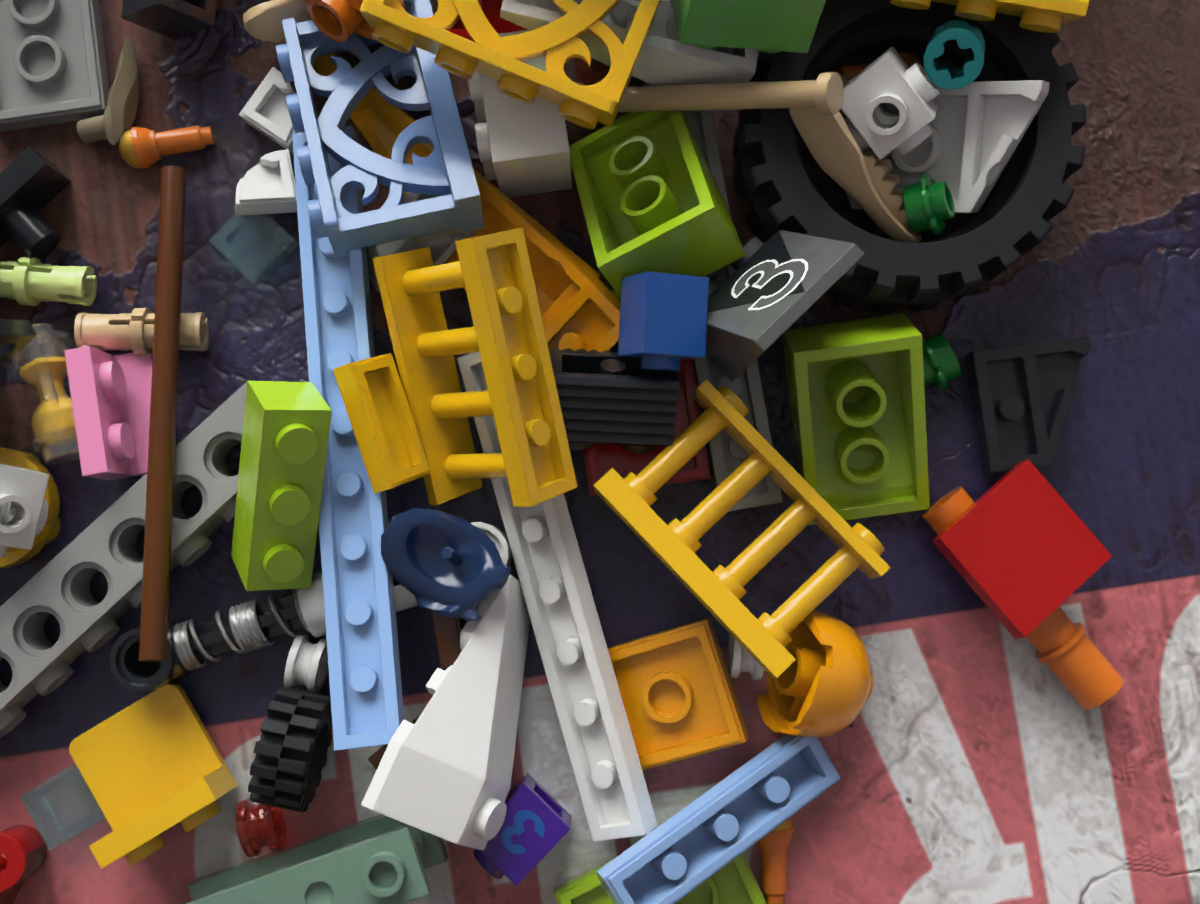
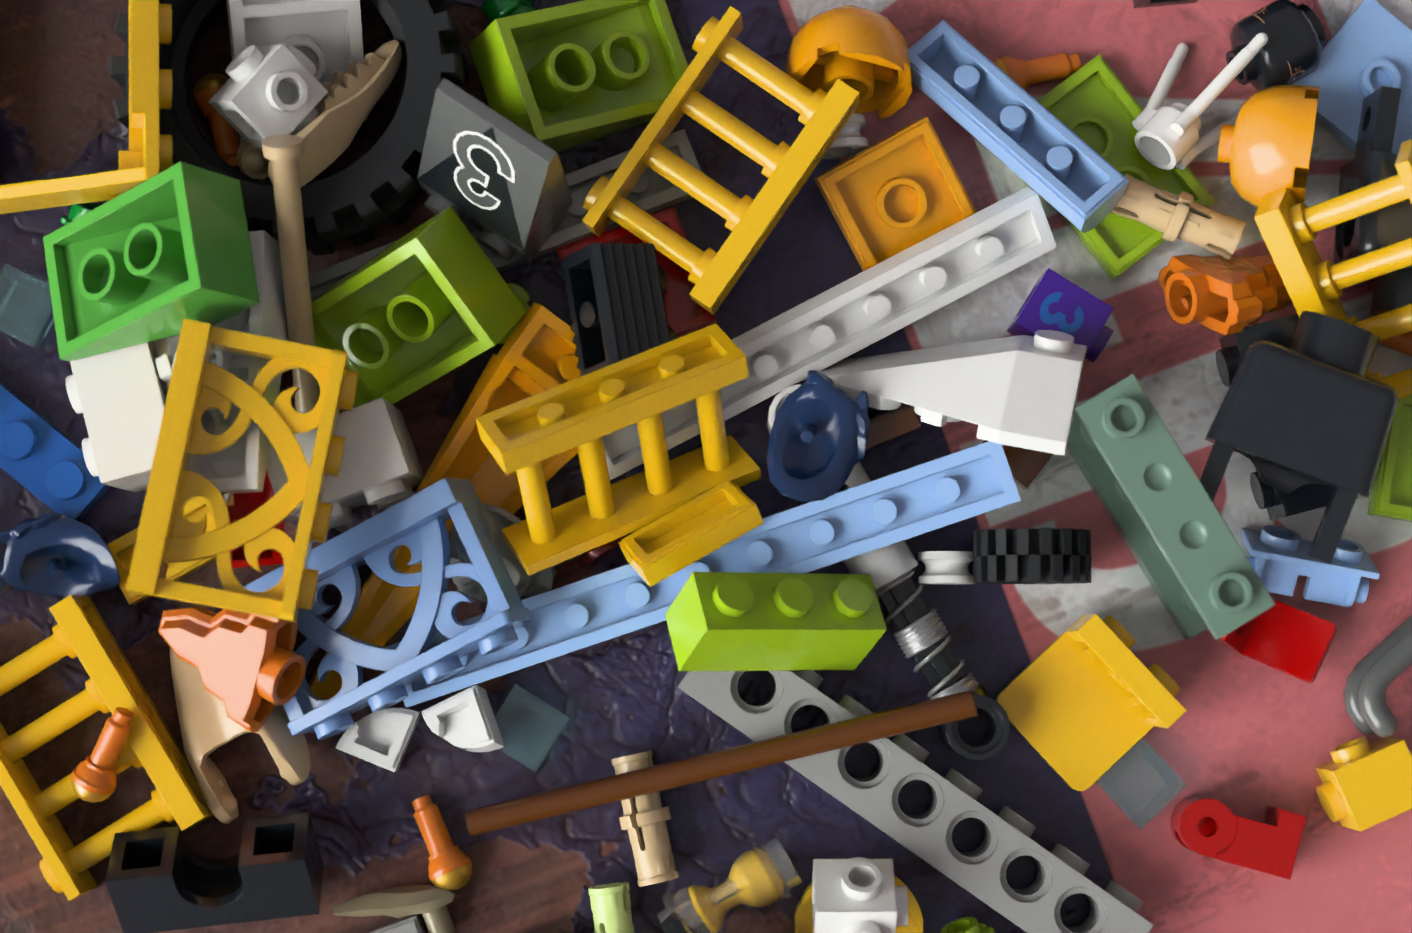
camera: 100 degrees left, 0 degrees up
bright pink bracket [64,346,153,480] -> none
clear red bush [236,798,286,857] -> none
blue brick [618,271,709,371] -> none
green plate [903,173,955,235] -> none
teal bush [924,19,985,90] -> none

